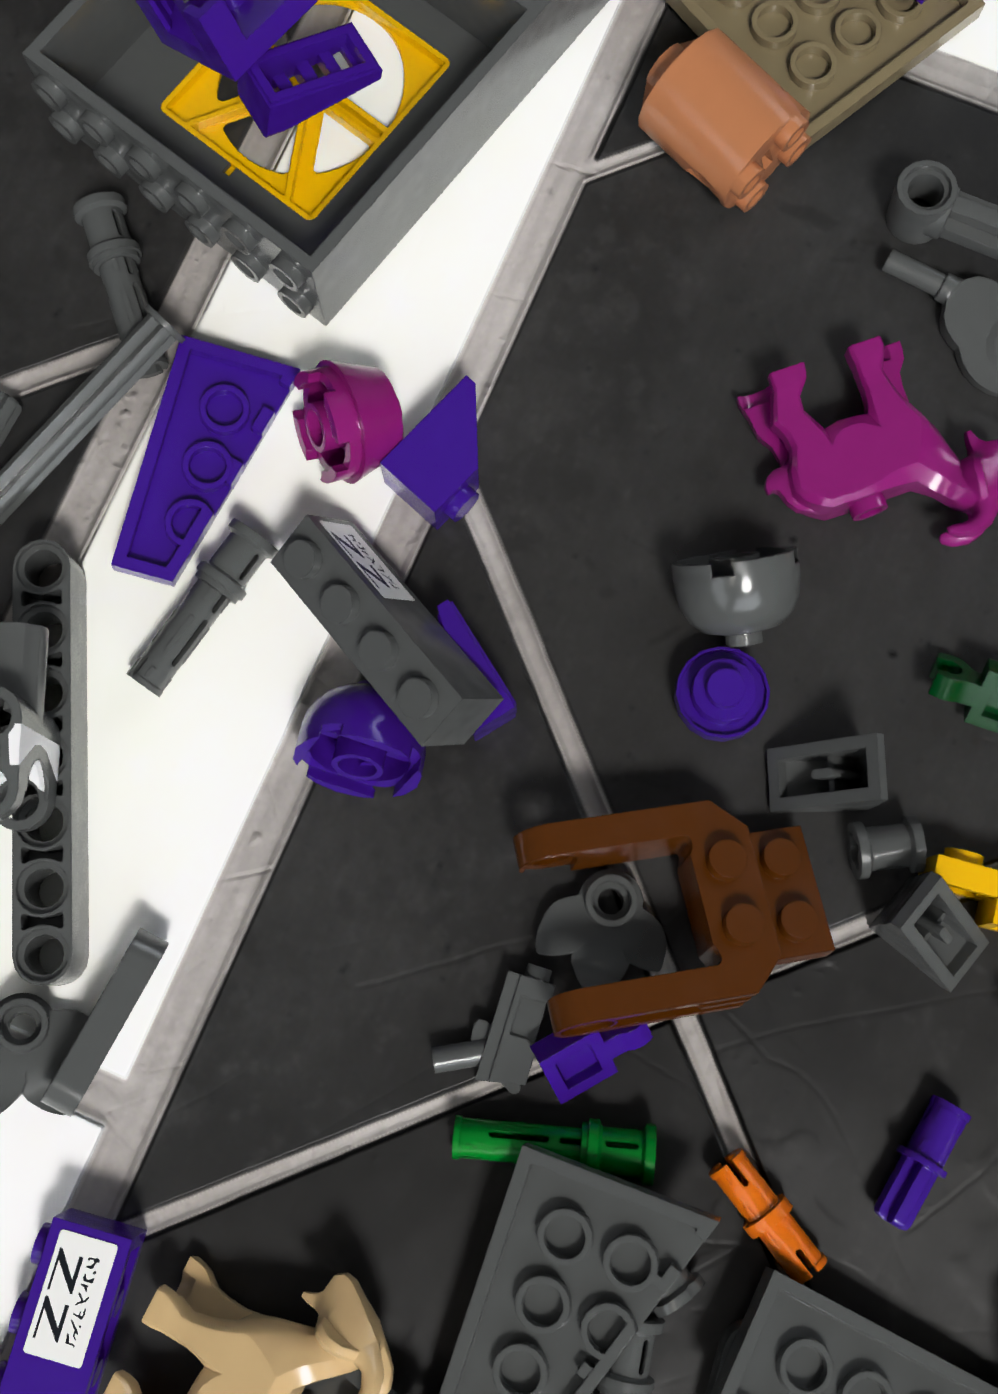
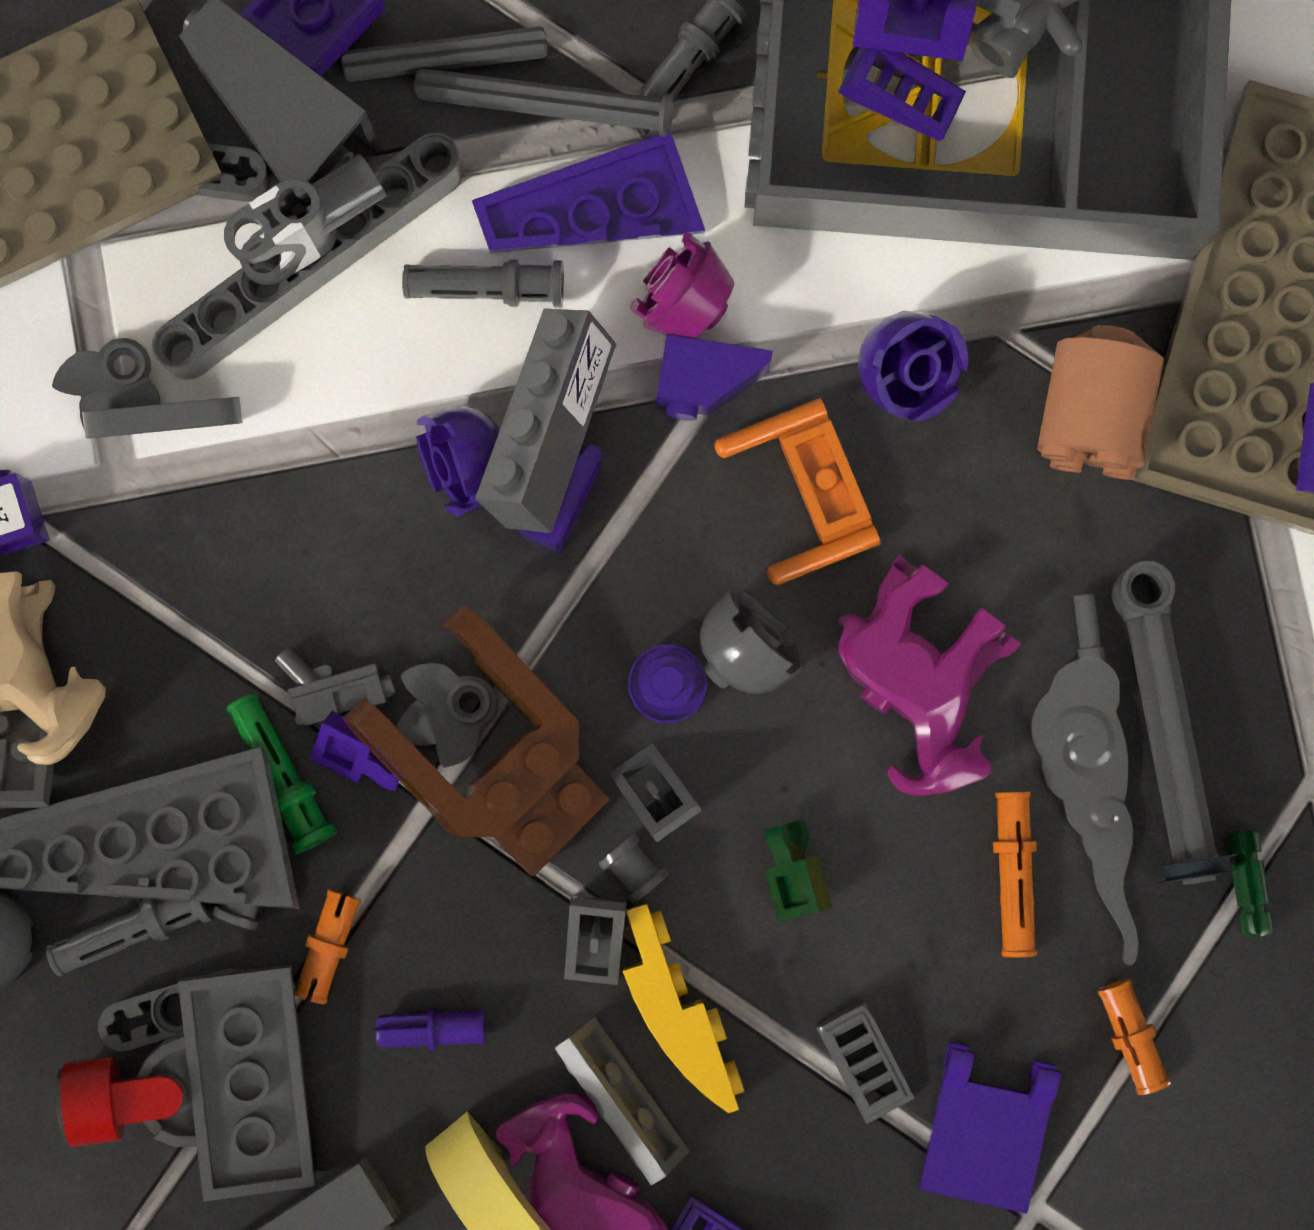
camera: 55 degrees right, 5 degrees up
none -> orange plate [715,398,881,585]
none -> dark purple cylinder [858,310,969,421]

